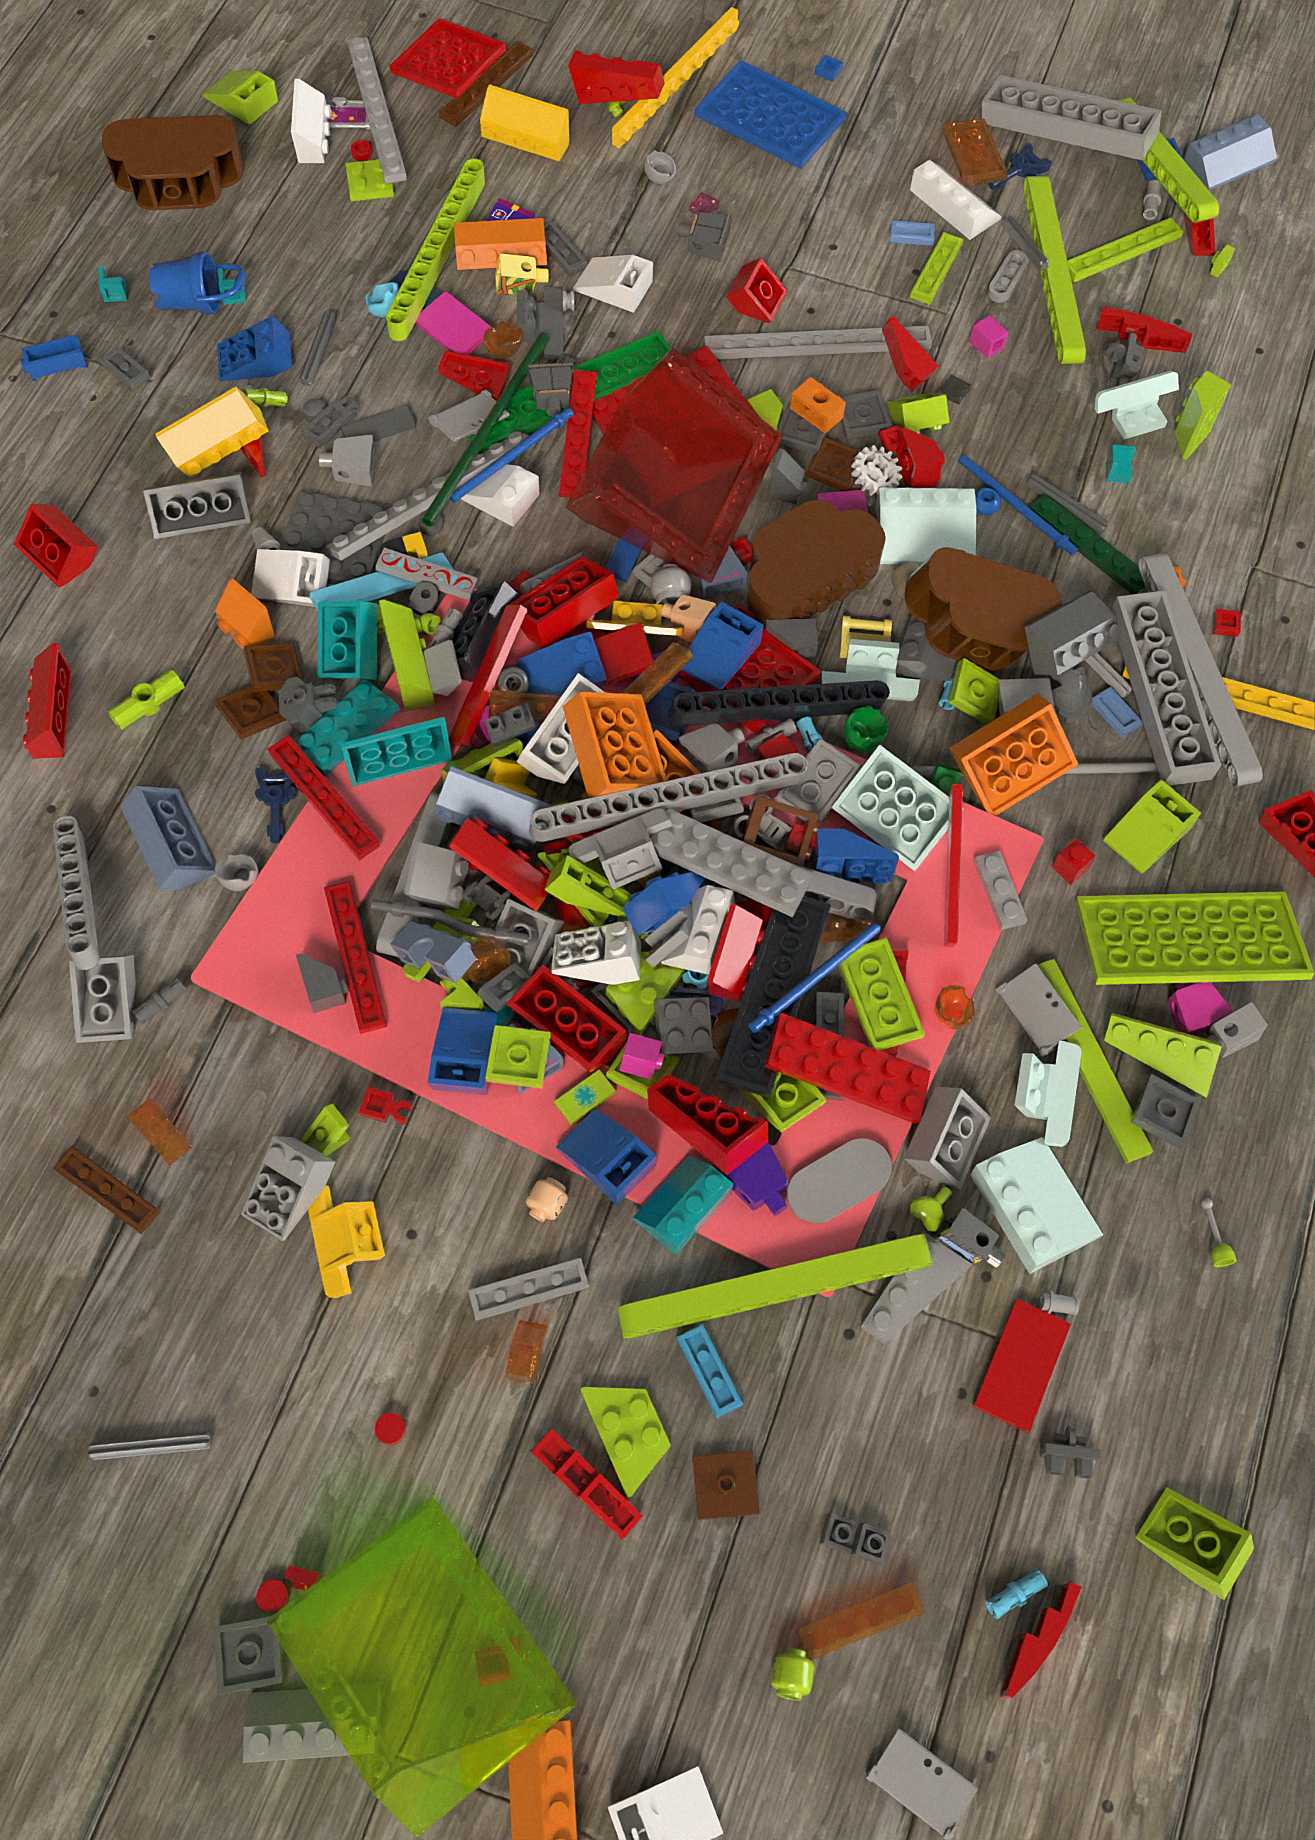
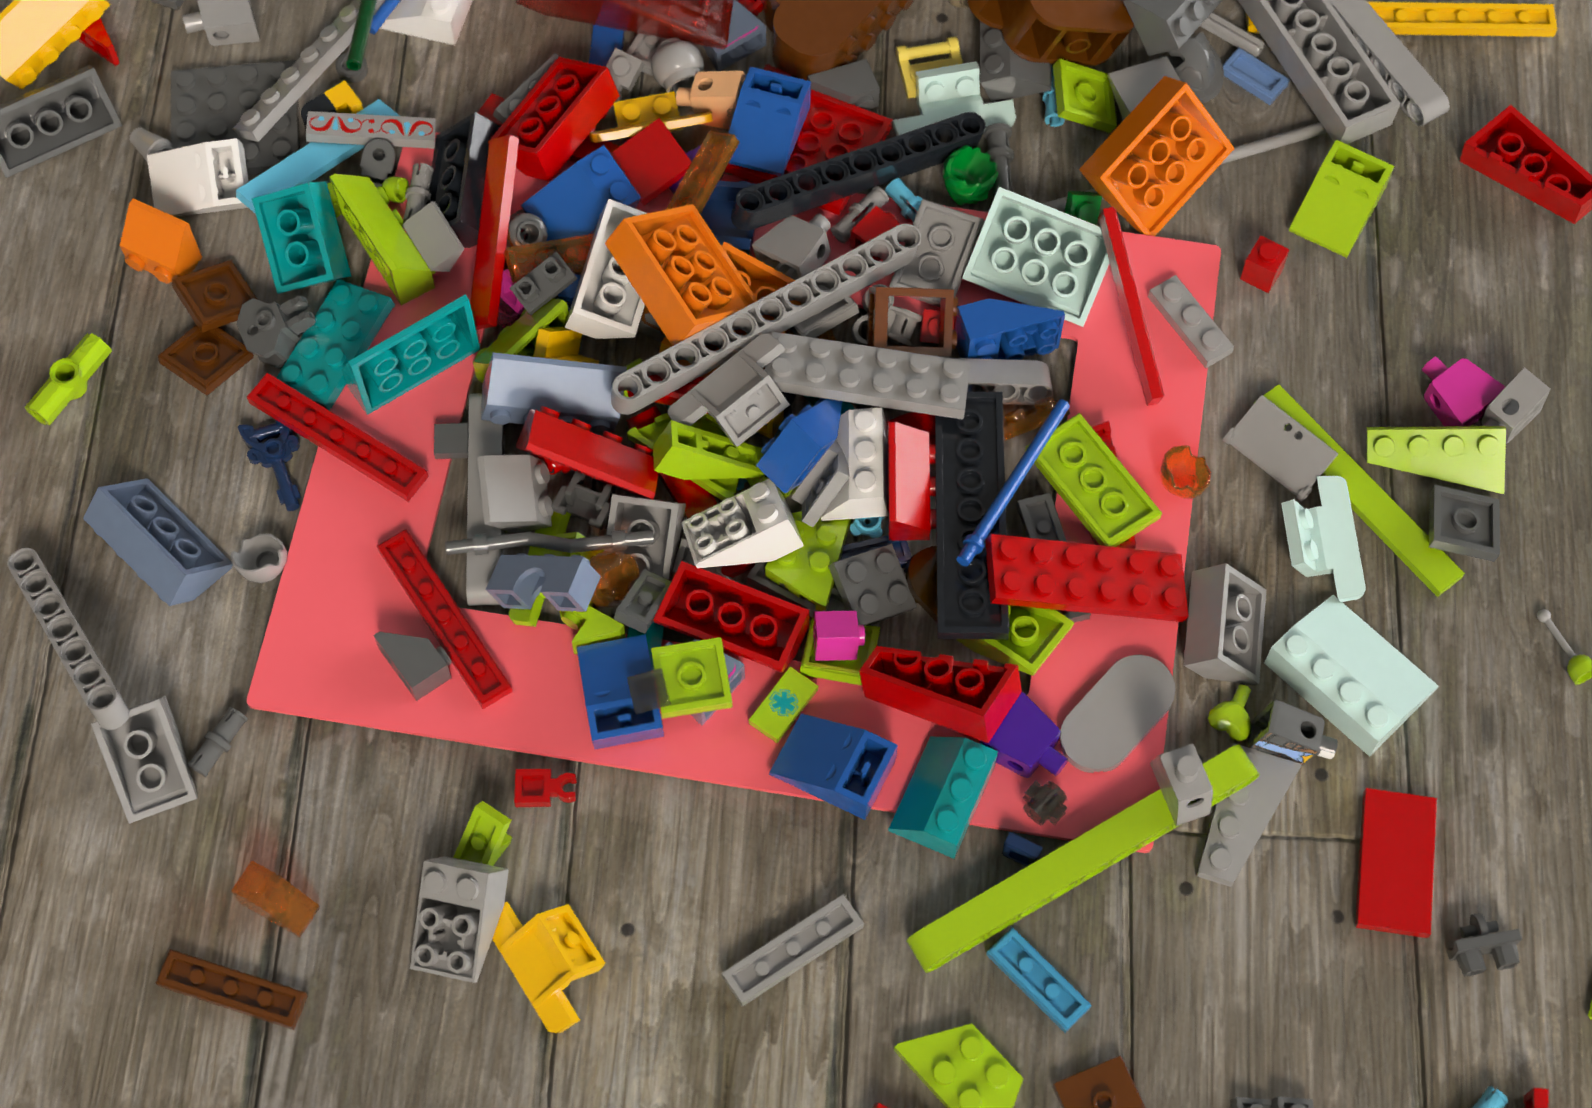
camera: 15 degrees left, 0 degrees up
clear orange slope [506,1320,548,1385] -> none
light nougat head [526,1177,568,1222] -> none
light grey pin [1040,1290,1079,1316] -> none
lime plate [1075,892,1315,985] -> none
none -> dark grey tile [434,423,469,459]
none -> light grey plate [606,48,645,107]
none -> clear smoke tile [627,668,671,714]
none -> dark grey pin [984,123,1014,198]
none -> dark blue tile [1002,832,1043,867]
none -> clear smoke gear [1023,781,1067,825]
none -> light grey torso [1150,744,1213,826]

